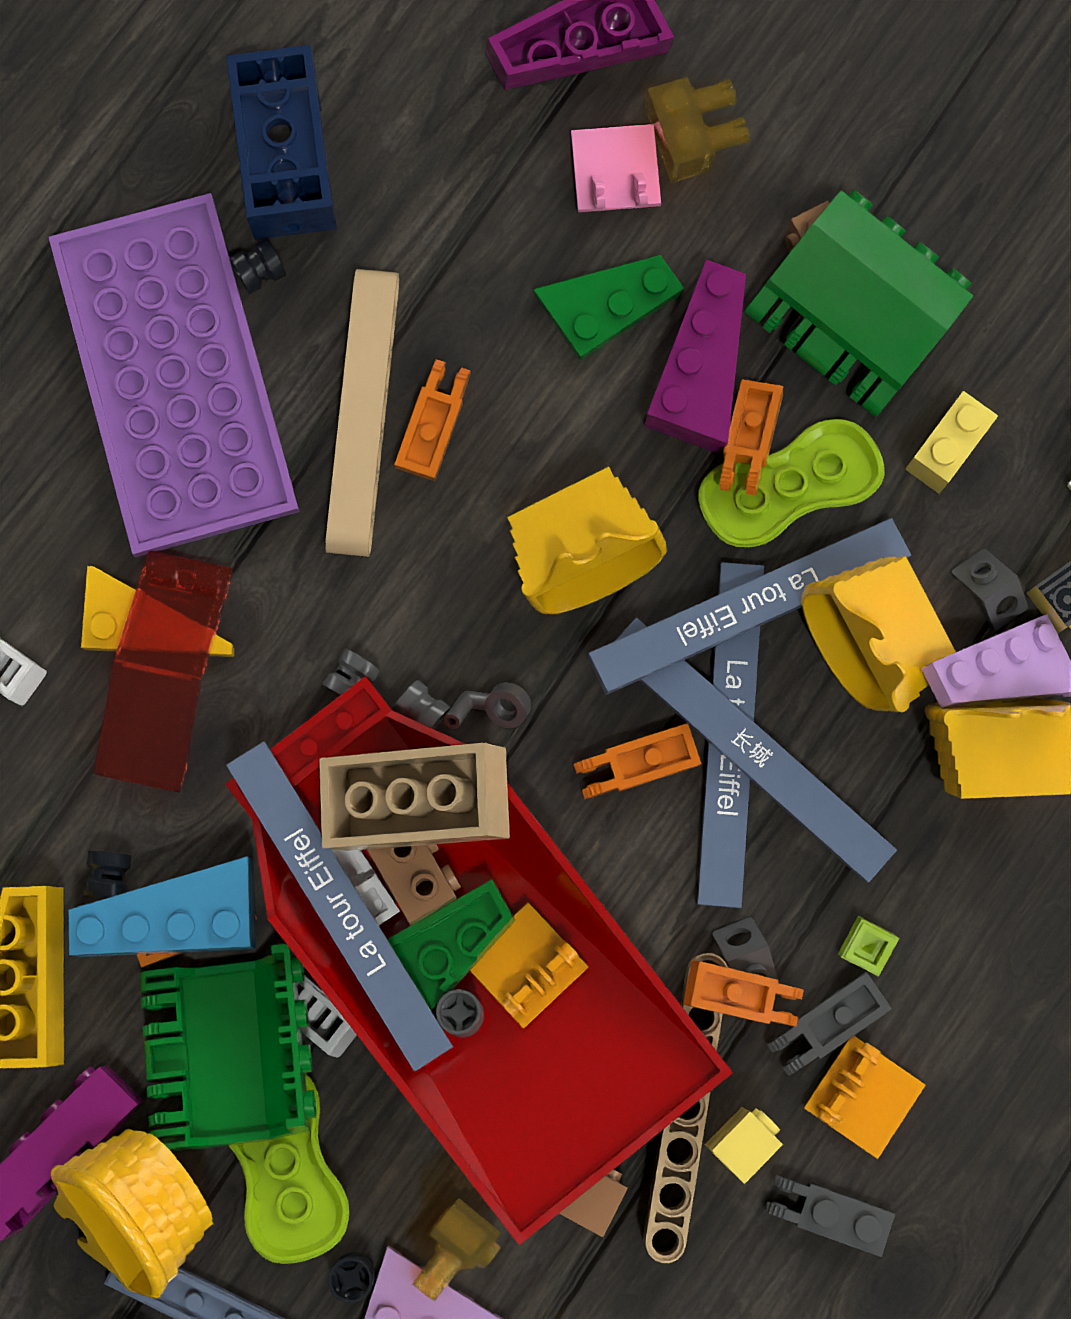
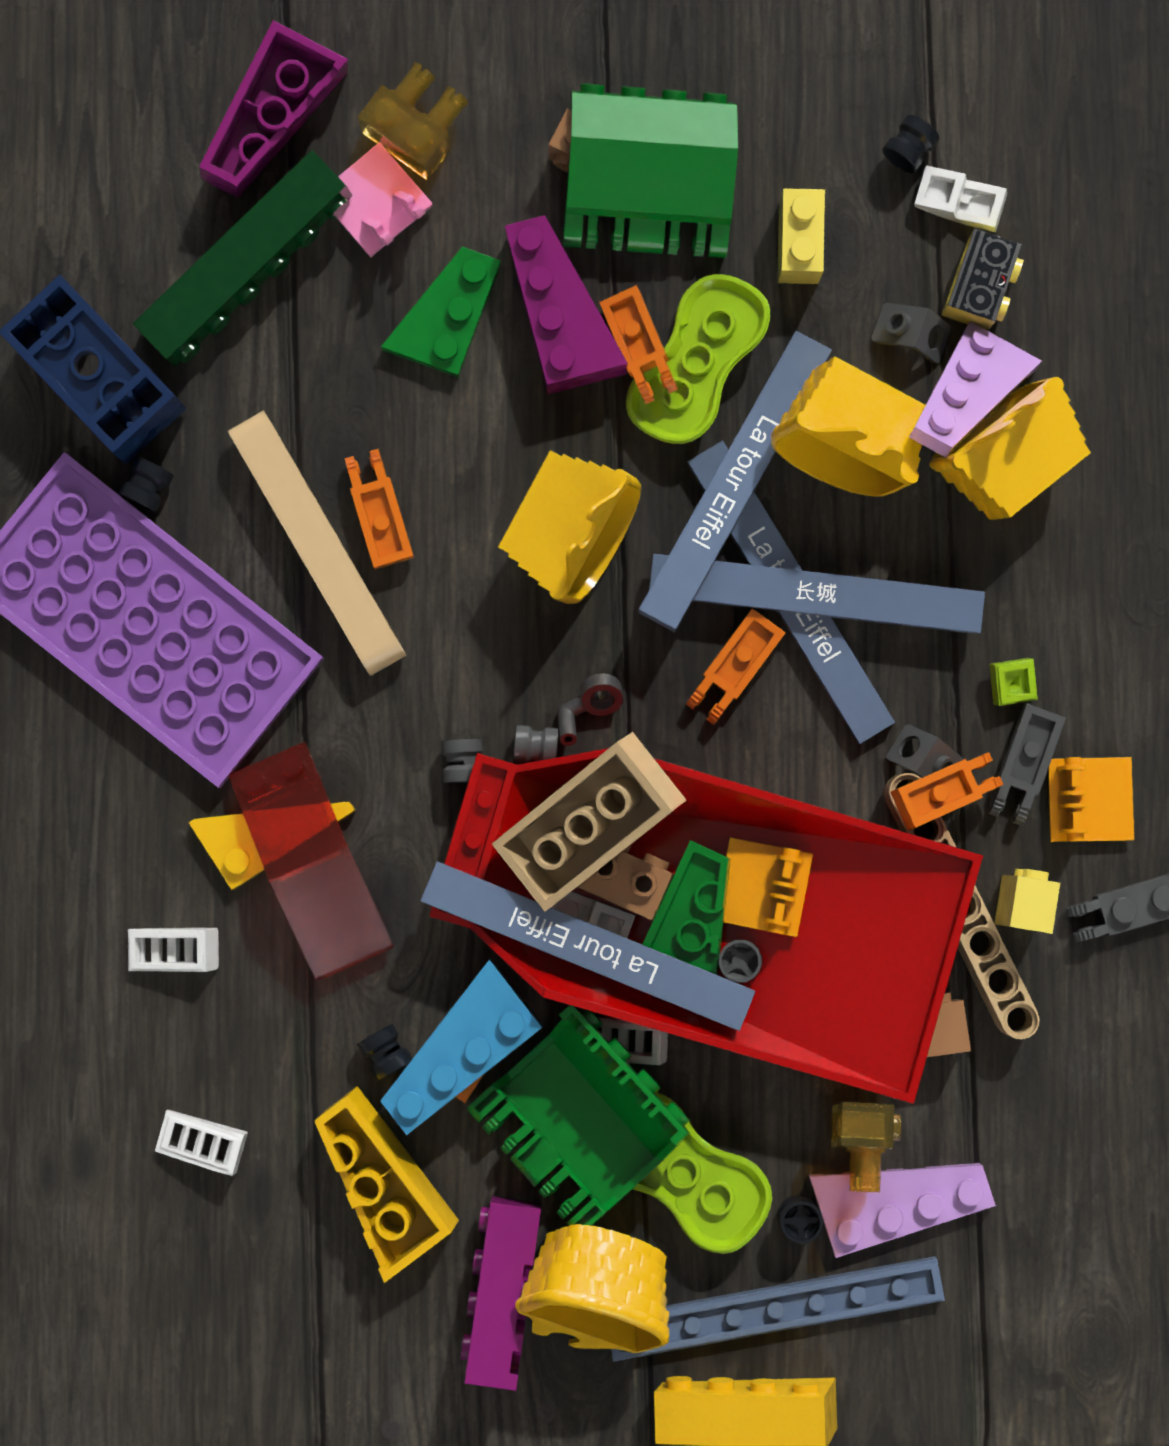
camera: 35 degrees left, 5 degrees up
none -> dark green brick [132,150,353,366]

